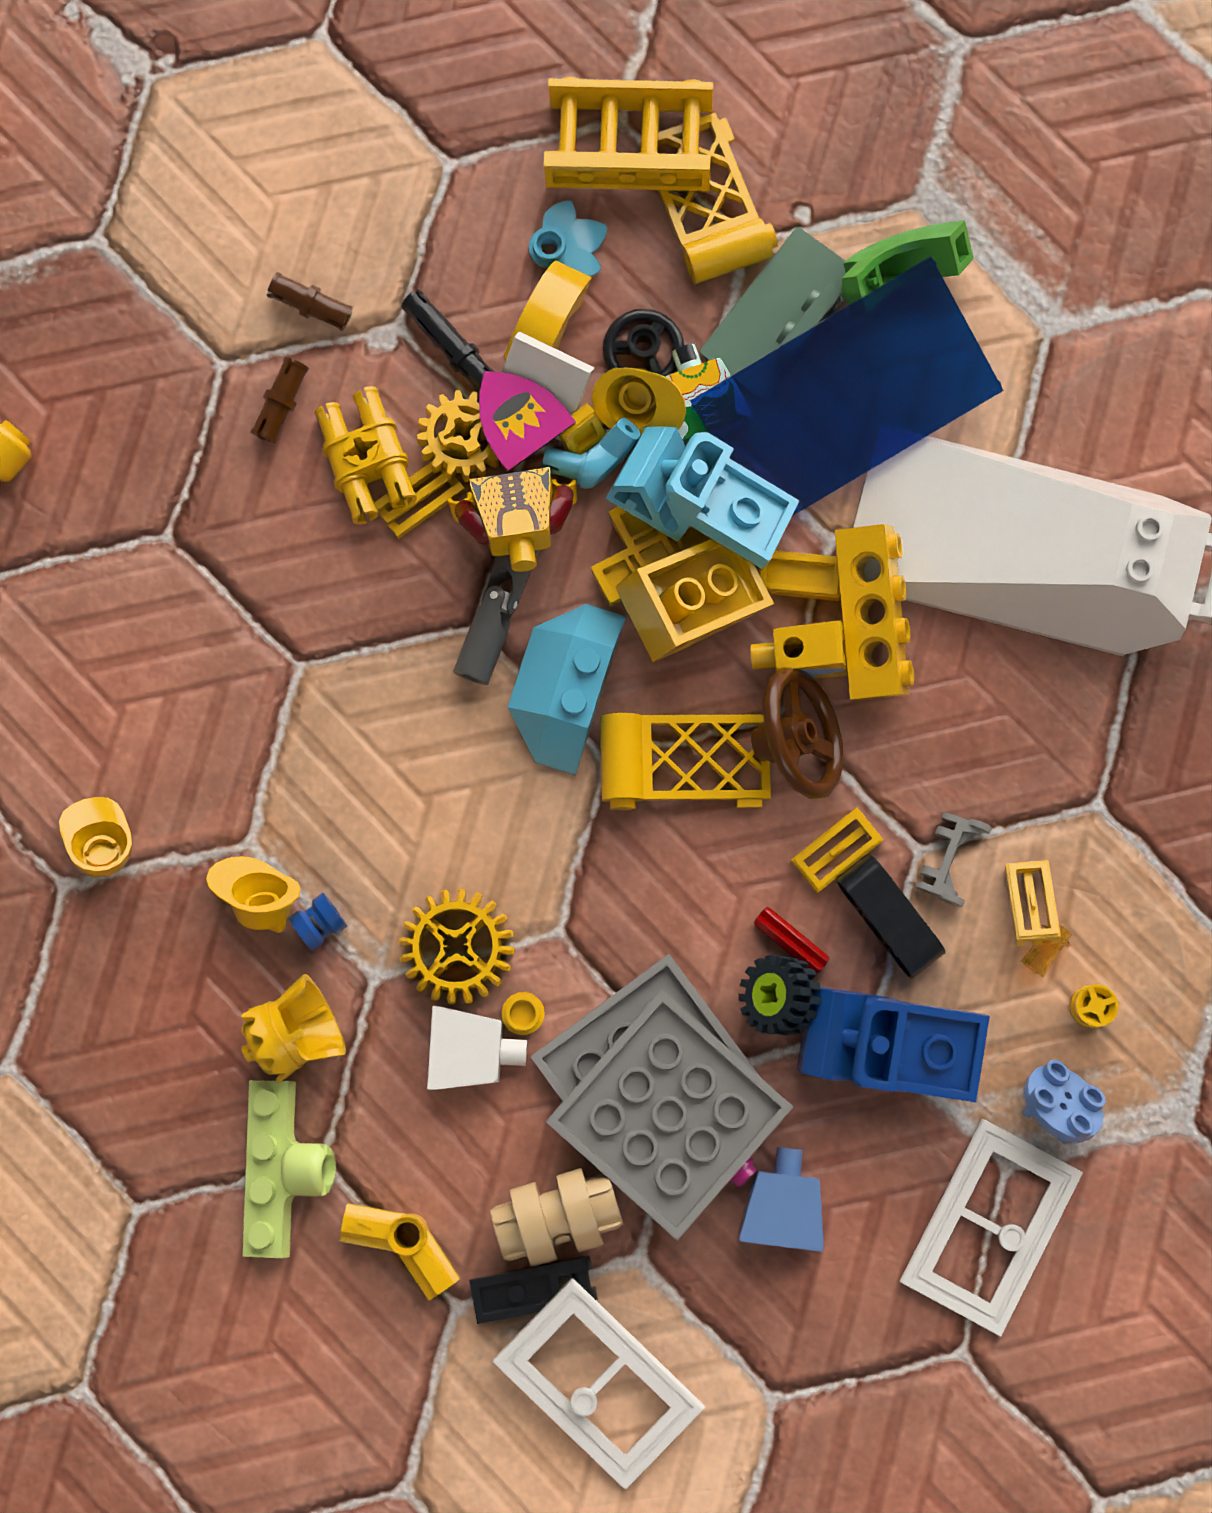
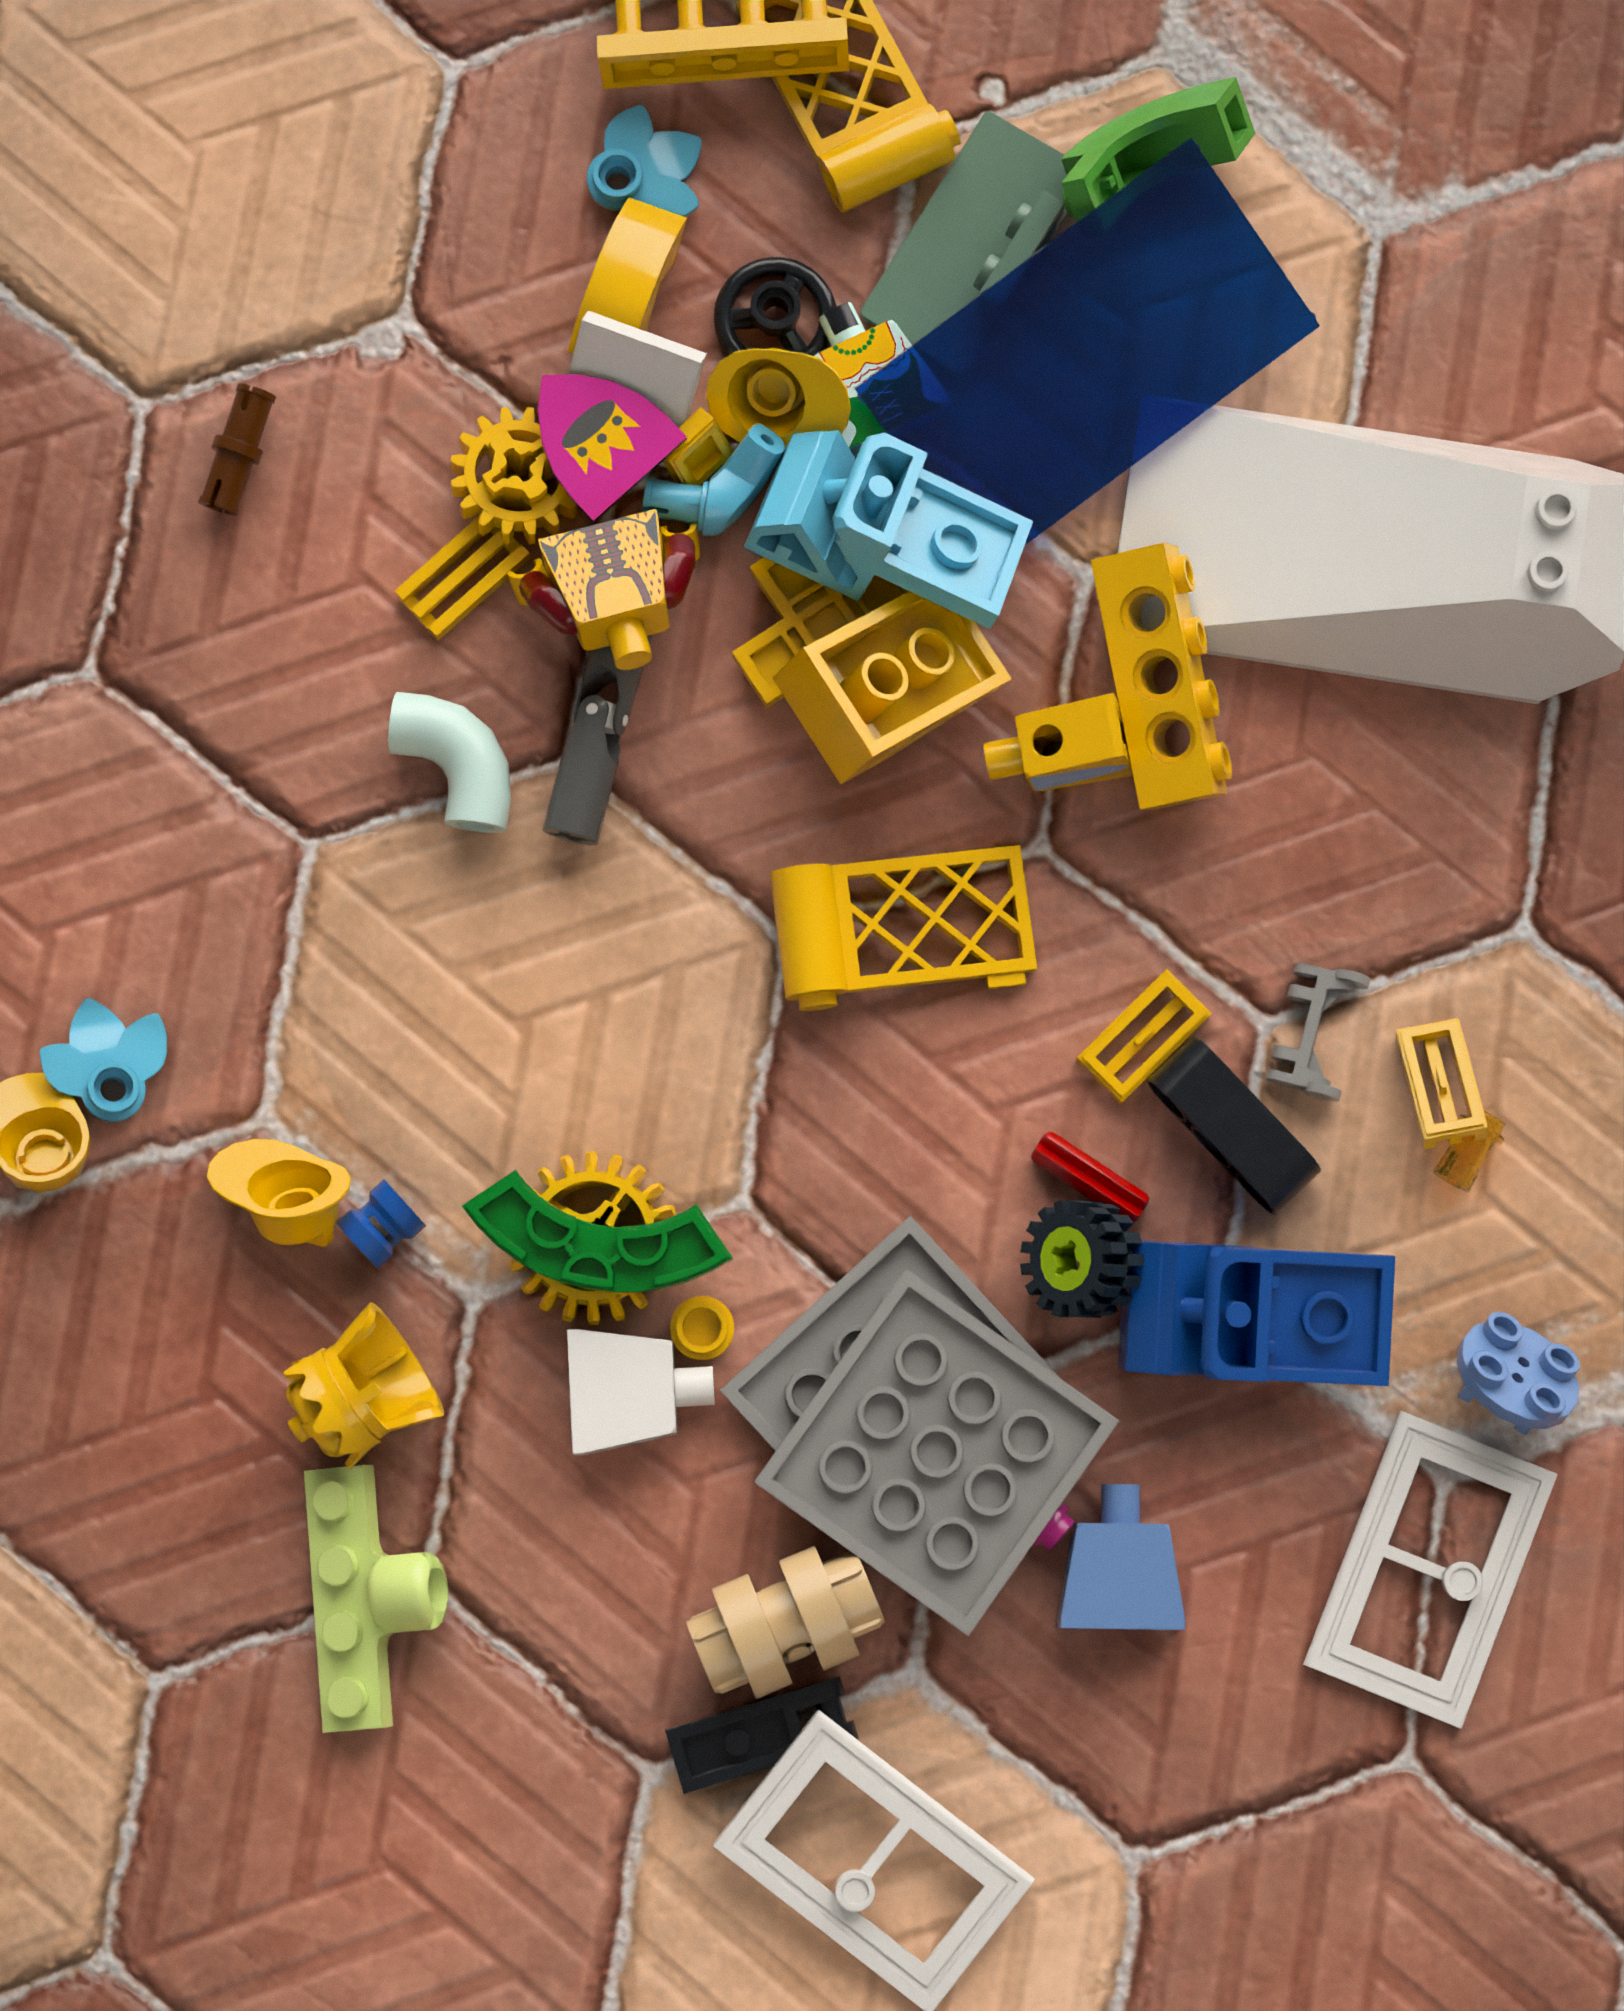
camera: 10 degrees left, 0 degrees up
reddish brown pin [267,272,353,331] -> none
yellow pin [314,386,417,524] -> none
yellow piece [340,1203,461,1301] -> none
black pin [401,289,494,393] -> none
medium azure wedge [508,604,626,775] -> none
reddish brown piece [751,667,843,799] -> none
yellow tile [758,551,841,601] -> none
yellow wheel [1069,984,1119,1028] -> none
none -> medium azure plate [40,998,167,1122]
none -> light aqua cylinder [388,692,511,833]
none -> green tile [462,1170,733,1293]

